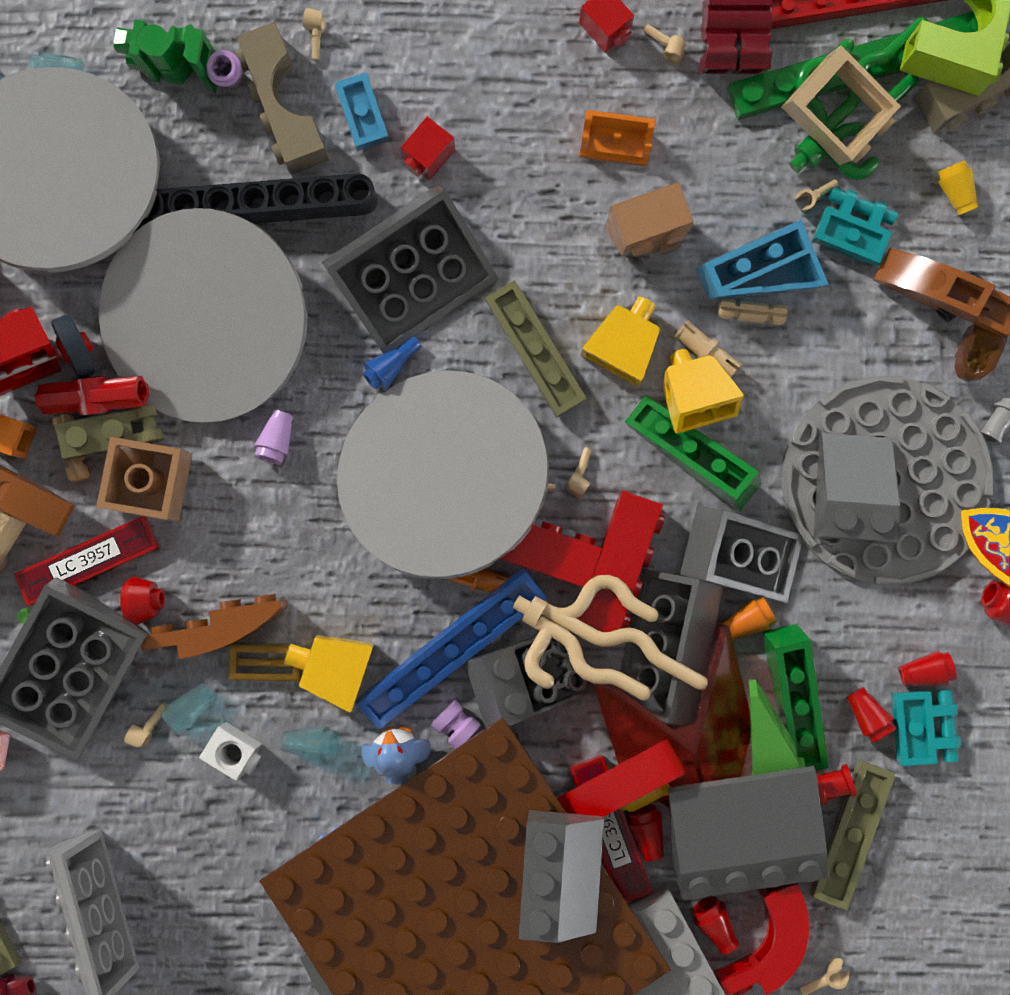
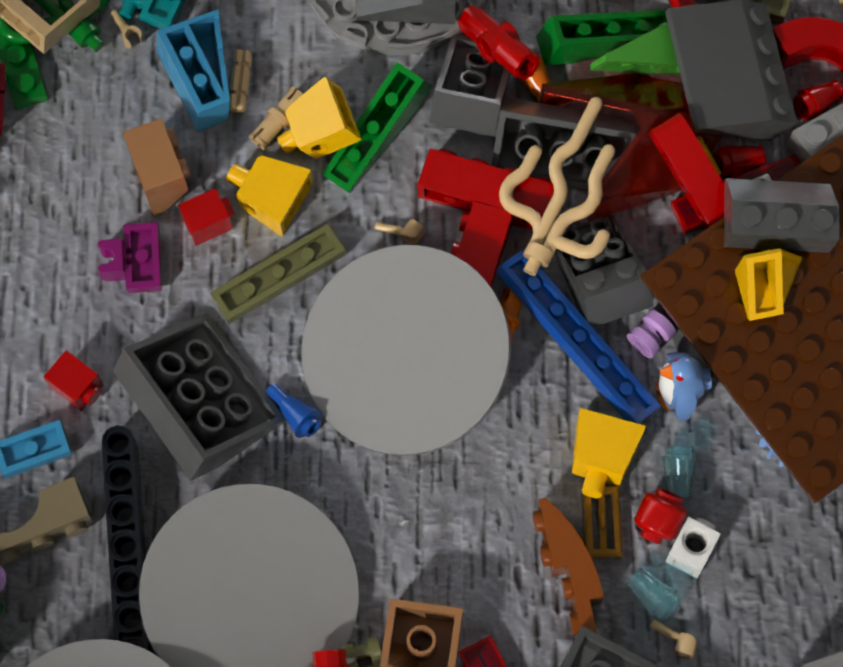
camera: 90 degrees left, 15 degrees down
red cone [120,576,165,625] -> none
lavender cone [254,410,293,465] -> none
orange hinge [579,110,656,167] -> none
none -> magenta plate [97,222,162,293]
none -> red brick [178,188,235,246]
none -> red piece [458,5,540,80]
none -> red head [634,488,688,544]
none -> yellow slope [735,248,803,321]

